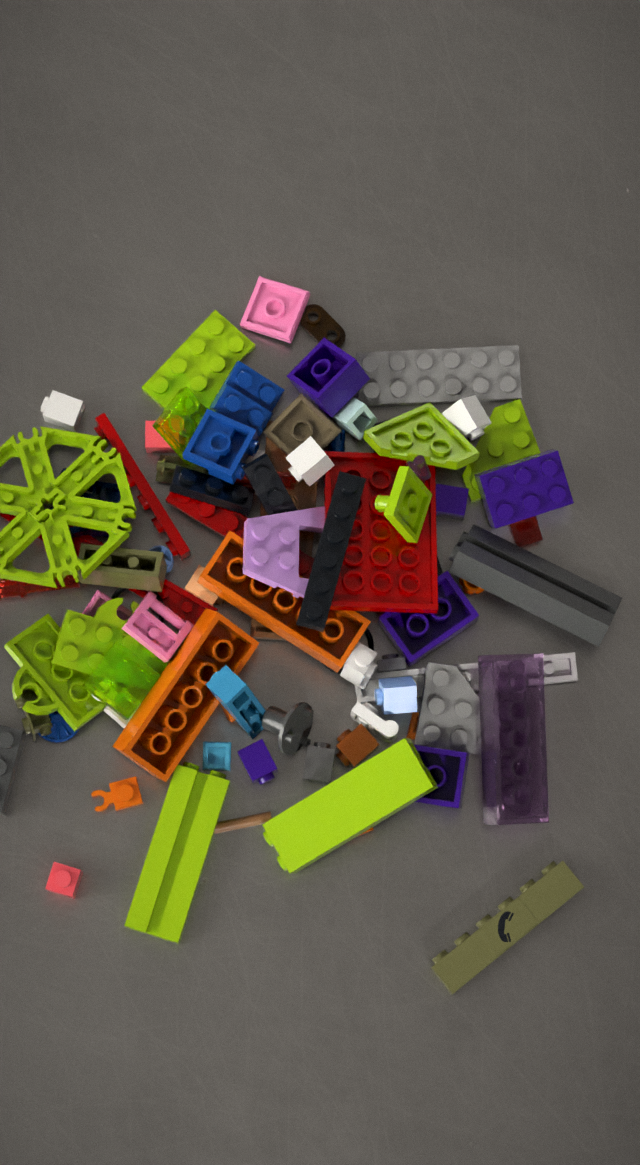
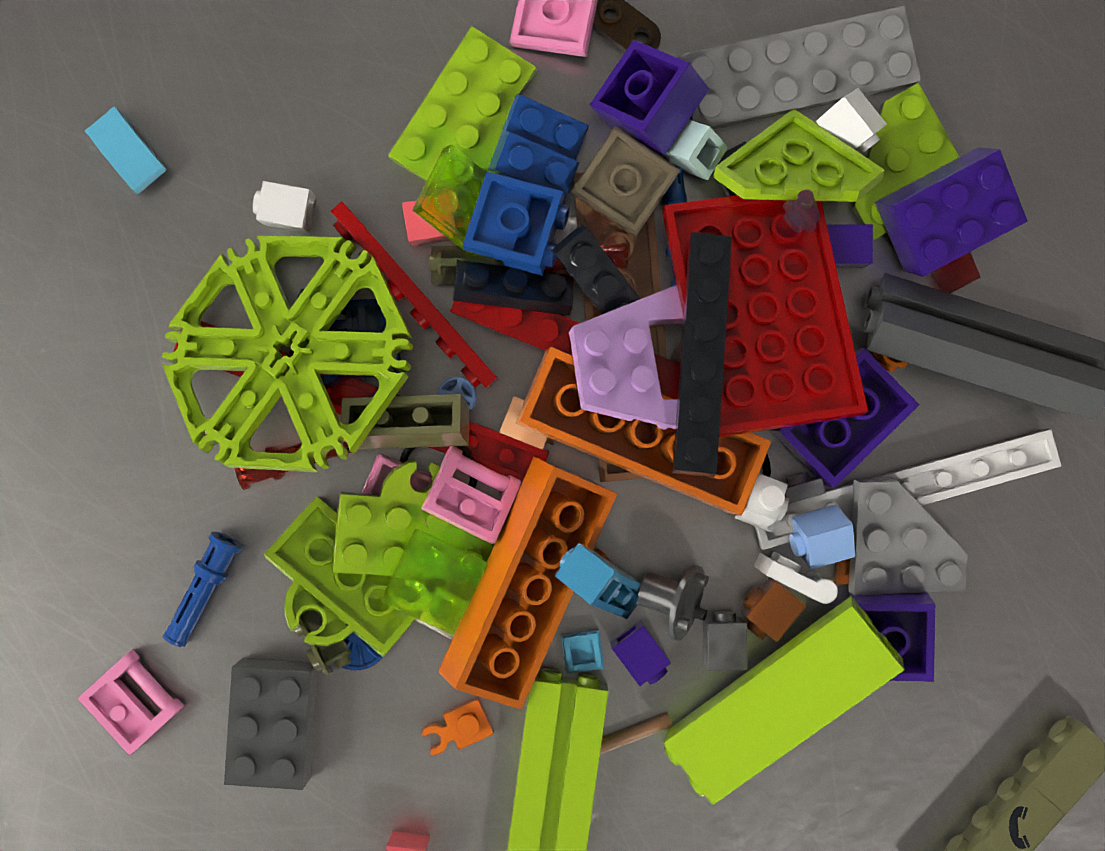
camera: 10 degrees left, 10 degrees up
white brick [285,436,335,487] -> none
lime tile [375,466,433,543] -> none
clear purple brick [478,653,549,825] -> none

